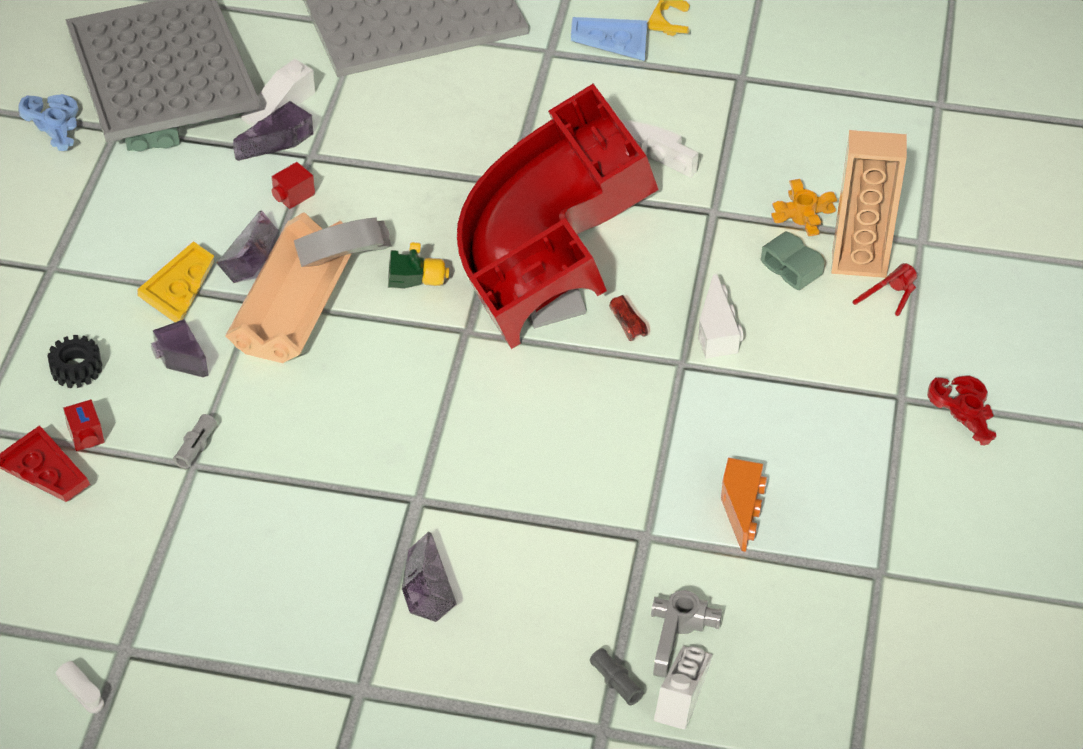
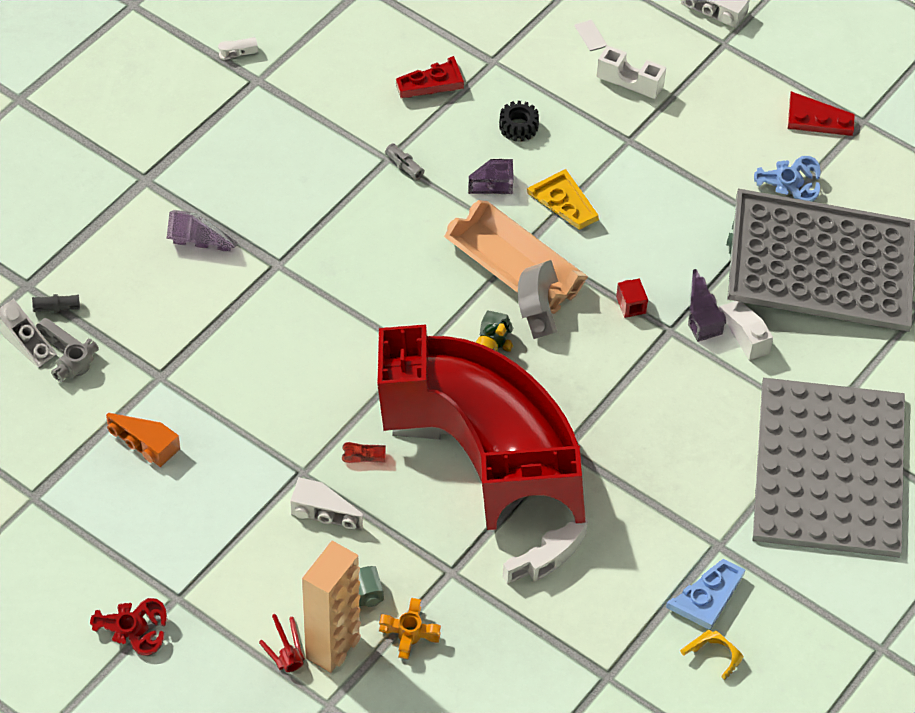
camera: 115 degrees right, 5 degrees up
red brick [63,399,104,451] -> none
slope [217,210,278,283] -> none

